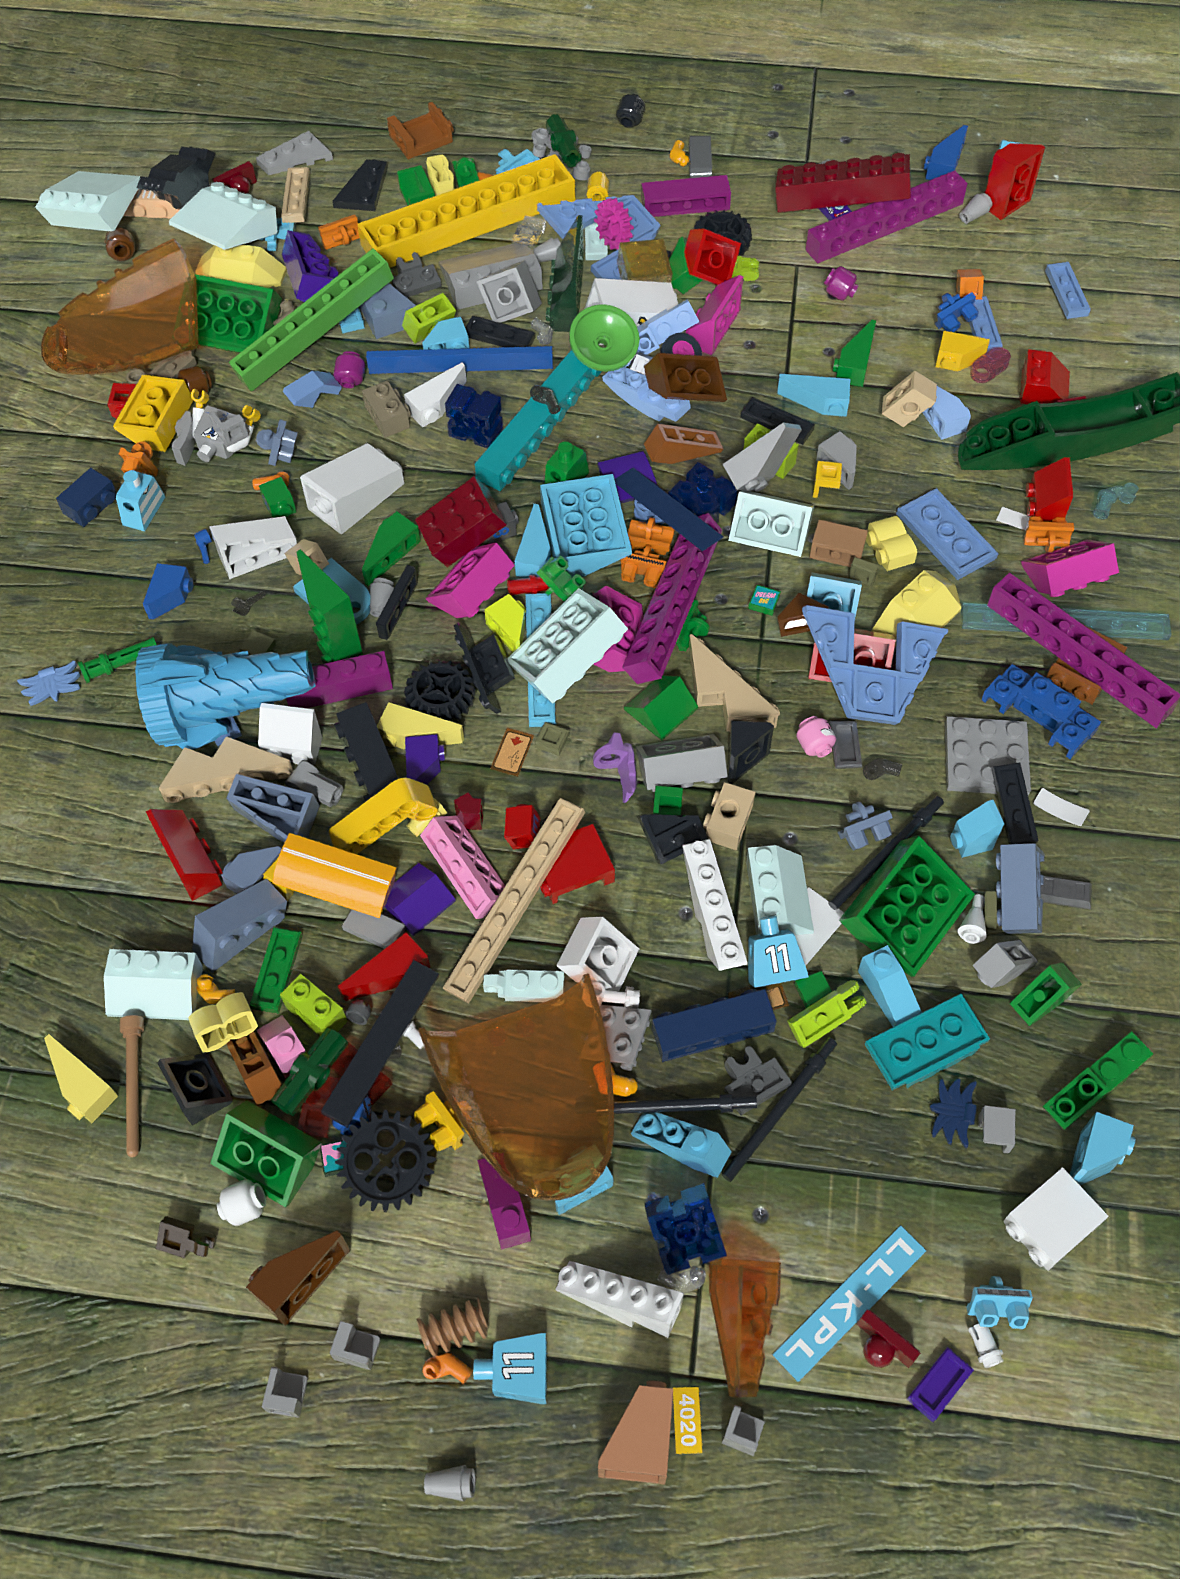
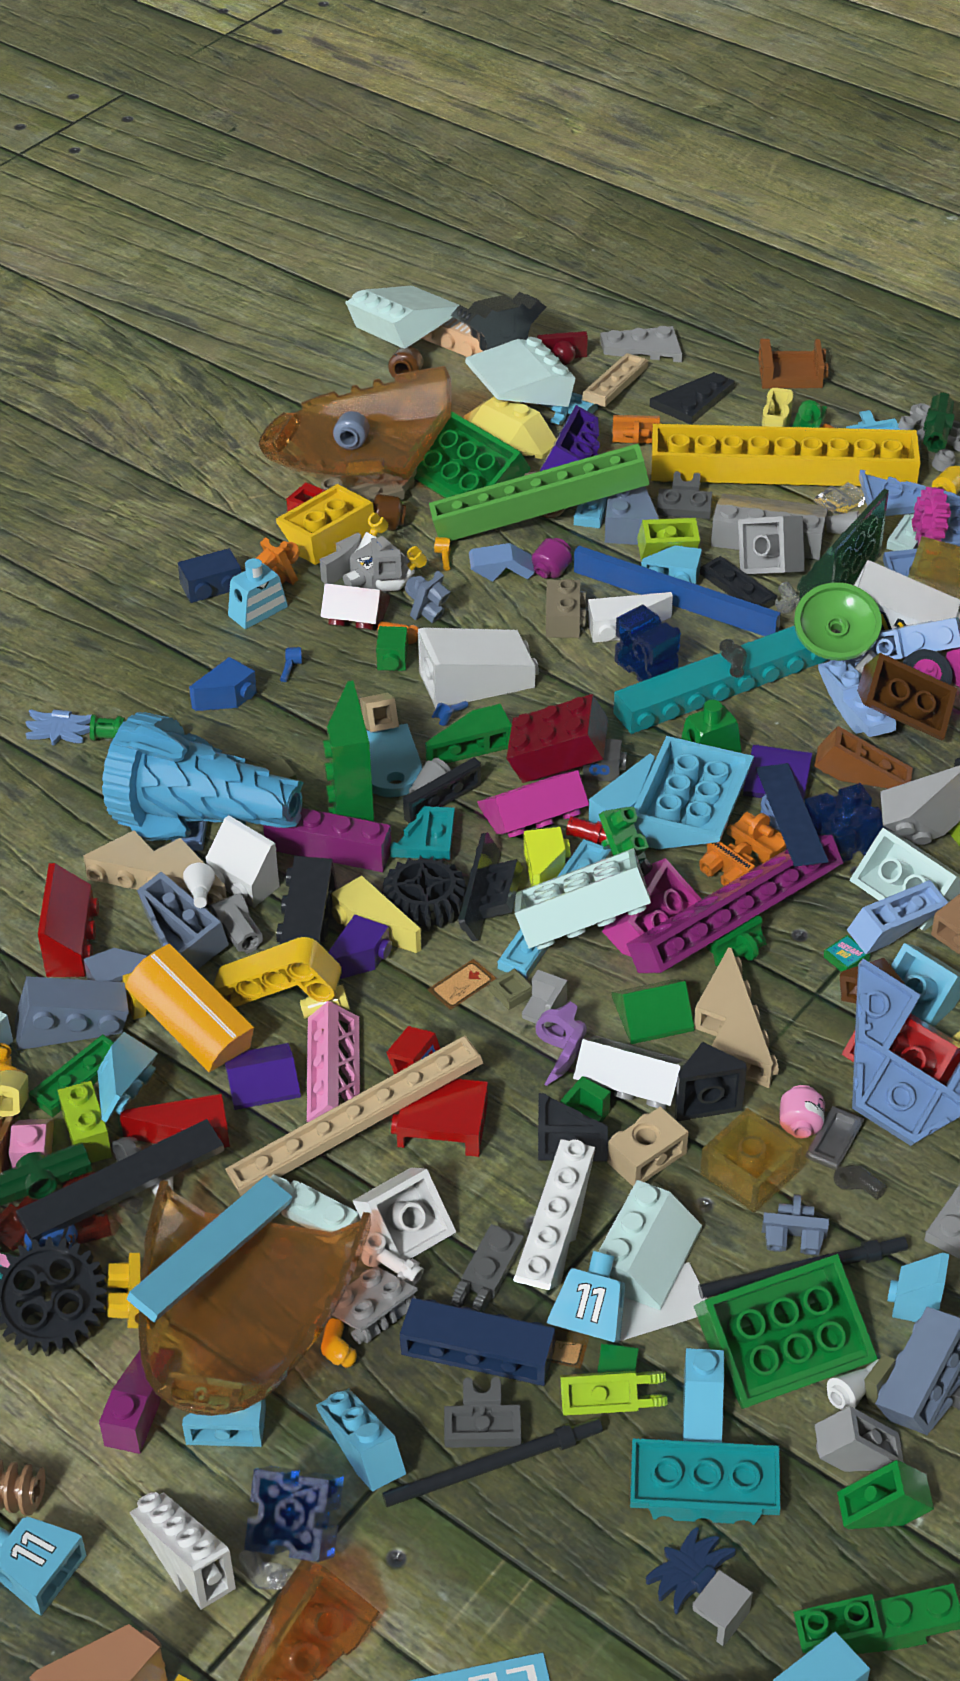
camera: 30 degrees right, 15 degrees down
white wedge [209,516,297,579] -> none
clear smoke hand [231,591,266,616] -> none
light grey tile [342,910,406,949] -> none
green panel [397,165,435,206] -> none
dark red piece [454,792,484,830] -> none
black bar [575,1094,757,1116] -> none
none -> medium azure slope [97,1032,158,1122]
none -> medium azure tile [126,1175,293,1323]
none -> white cone [183,862,215,908]
none -> slope [321,583,390,630]
none -> sand blue head [333,411,370,450]
none -> teal wing [390,806,455,860]
none -> blue hand [431,701,468,726]
none -> light orange hand [434,537,451,571]
none -> dark grey hinge [451,1224,523,1313]
none -> light grey panel [522,970,567,1028]
none -> clear yellow brick [700,1108,802,1213]
none -> light blue slope [847,880,948,954]

